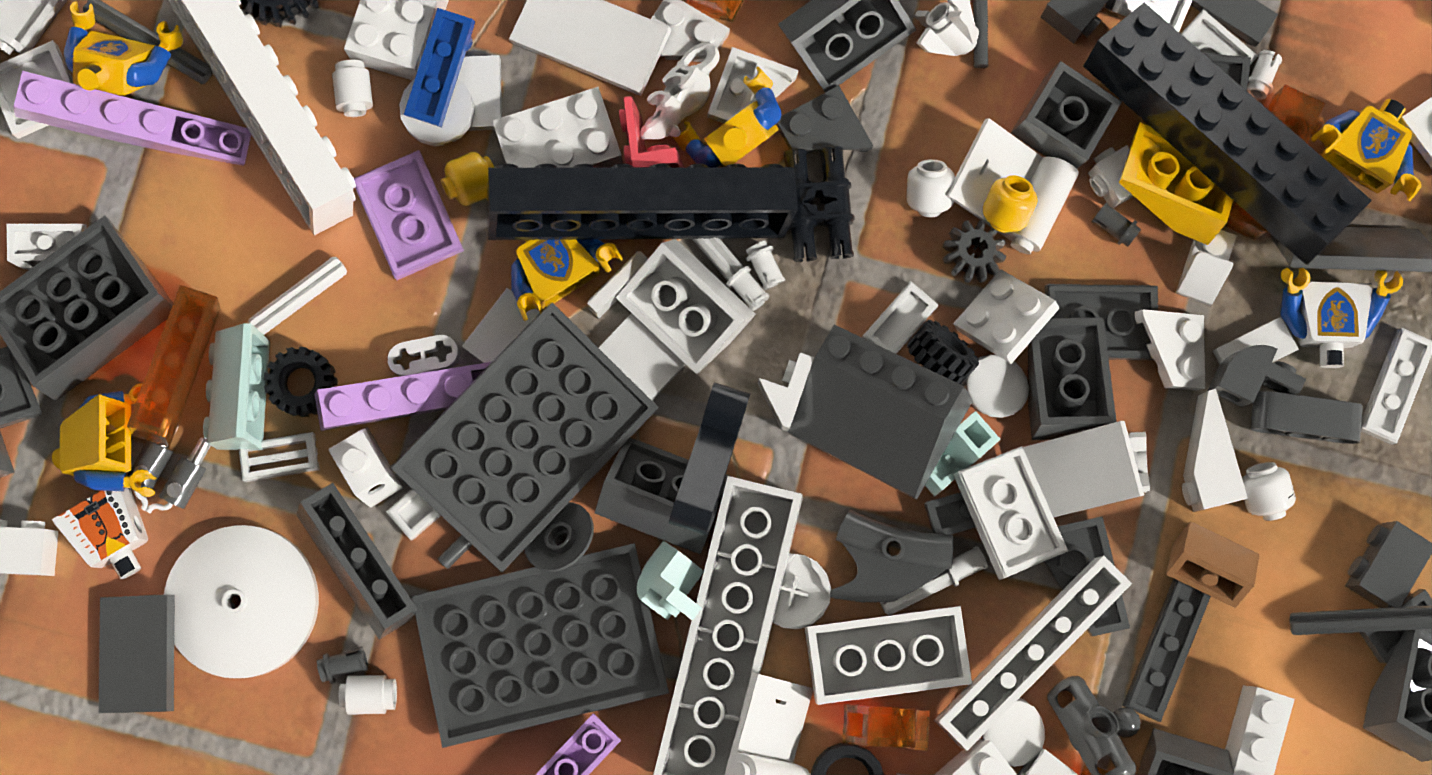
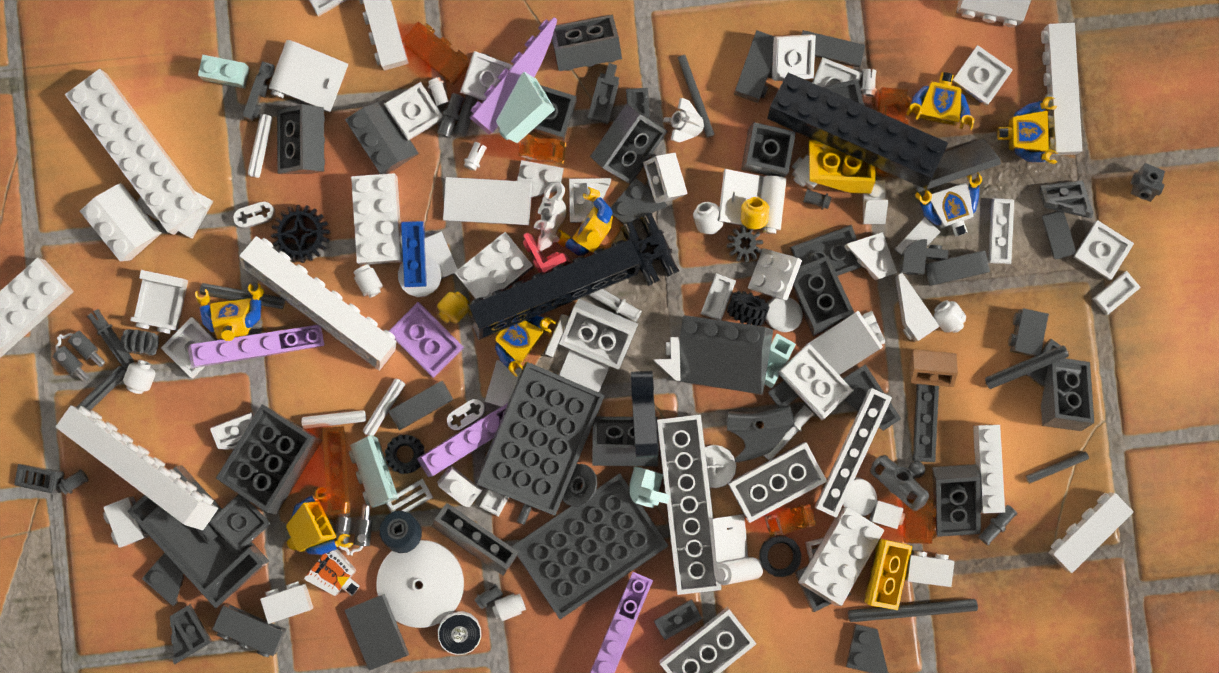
camera: 20 degrees left, 5 degrees up
white pin [746,241,785,290] -> none
none -> white axle [301,410,366,429]
none -> black wheel [380,511,422,553]
none -> dark grey beam [388,381,454,430]
none -> black tile [438,611,481,655]
none -> white brick [643,153,688,204]

